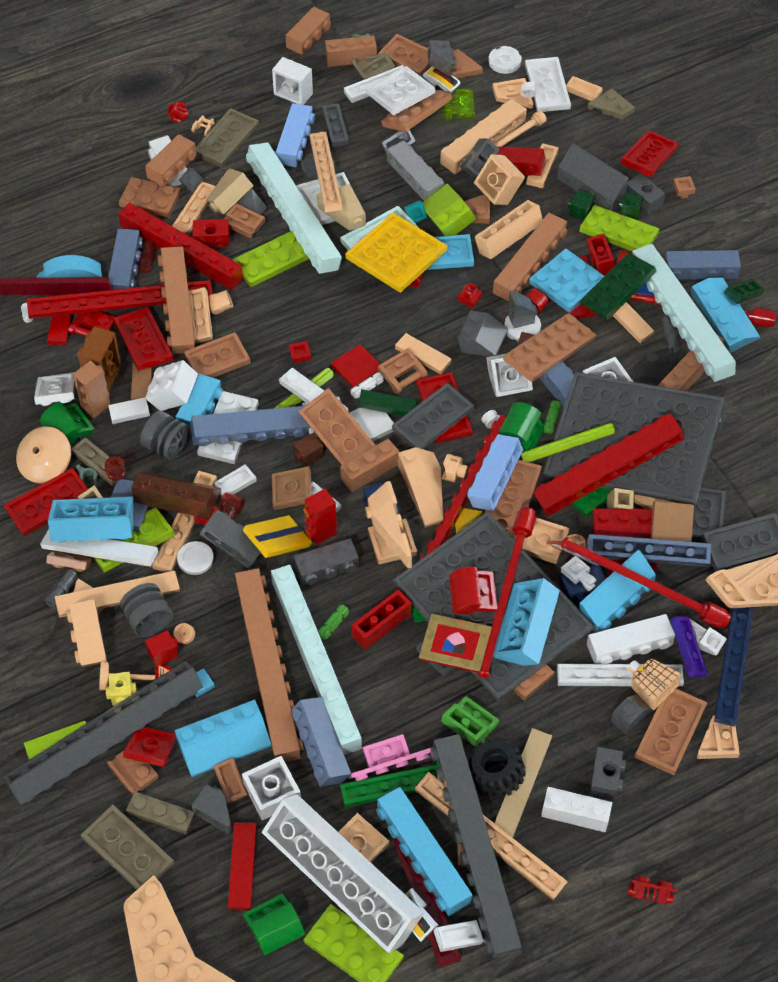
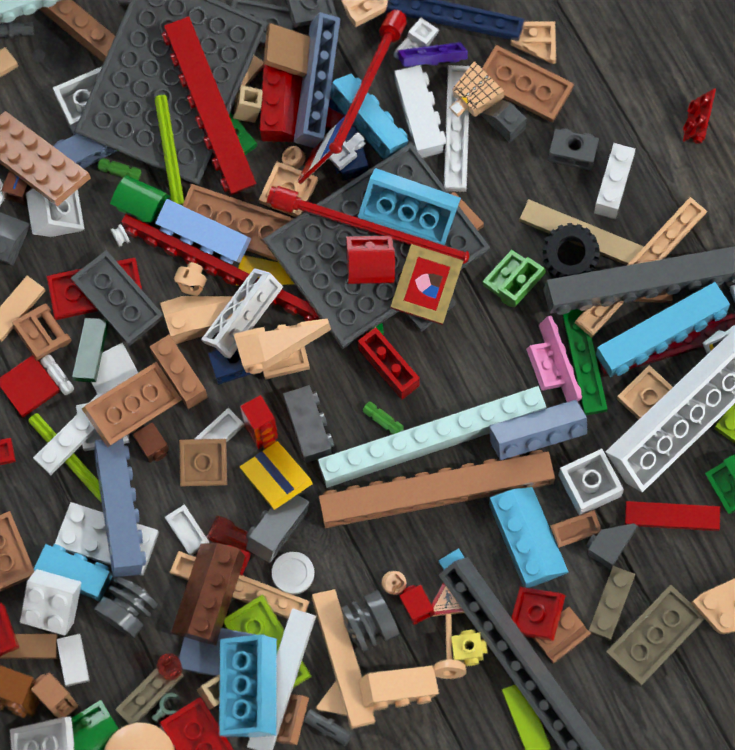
camera: 85 degrees left, 15 degrees up
none -> white fence [201,268,283,358]

